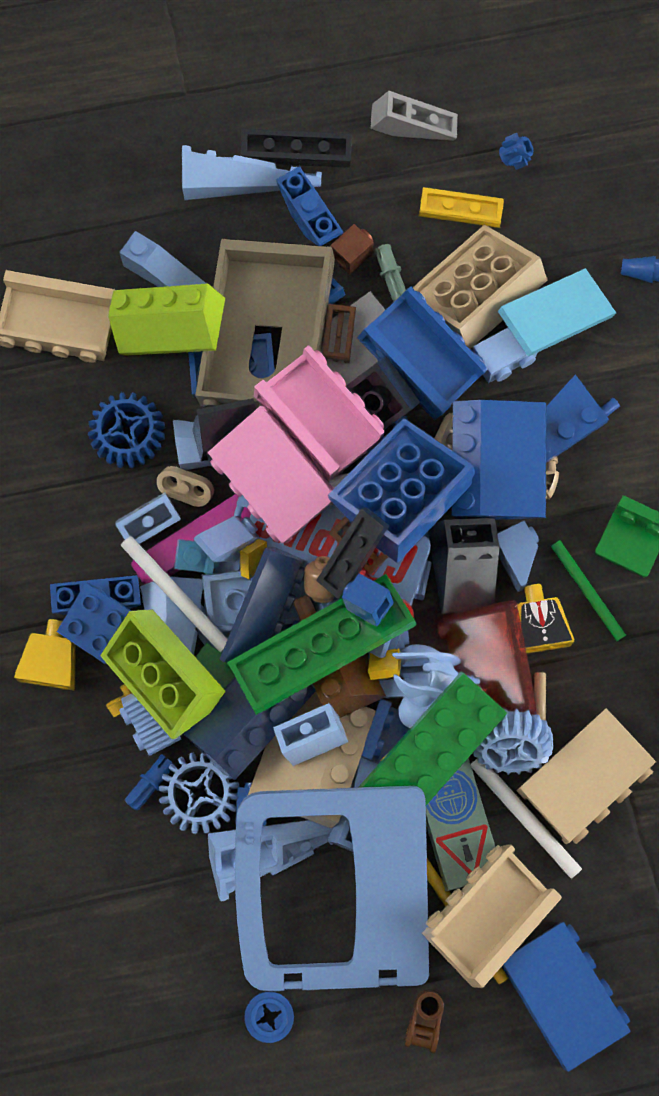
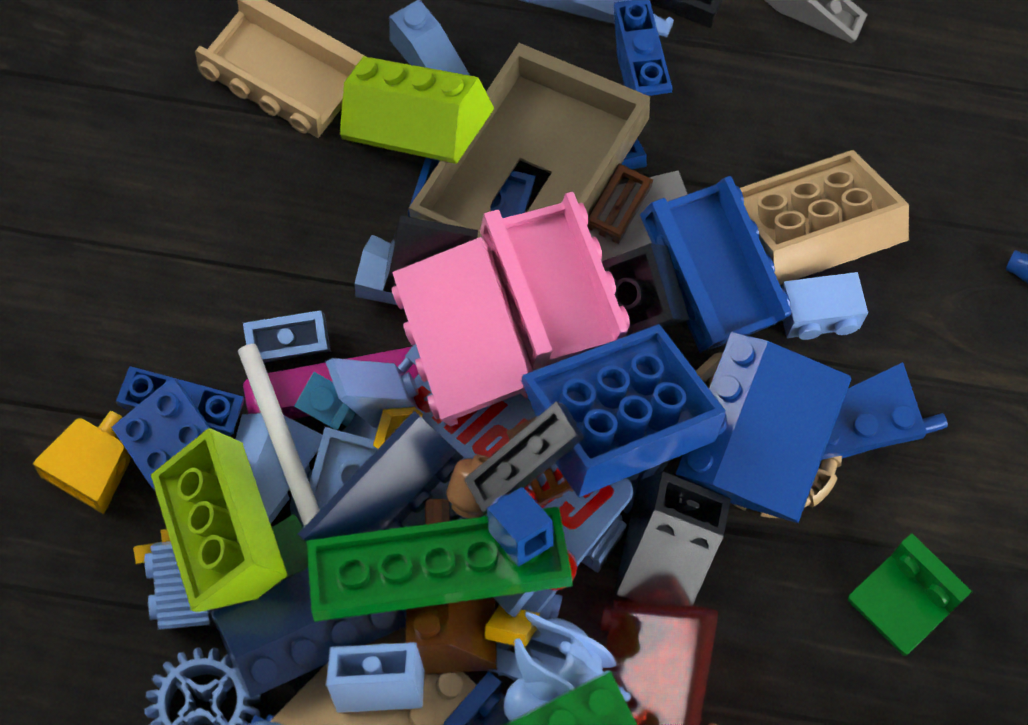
camera: 15 degrees right, 10 degrees down
blue gear [88,392,165,468] -> none
blue axle [125,754,176,810] -> none
tan plate [157,466,214,507] -> none
copper brick [330,224,374,275] -> none
sand green axle [374,244,406,303] -> none
yellow tile [419,187,504,228] -> none
medium blue slope [497,521,539,592] -> none
medium azure tile [498,268,616,357] -> none
blue gear [499,133,533,170] -> none
torso [514,584,574,655] -> none
green bar [551,540,626,641] -> none

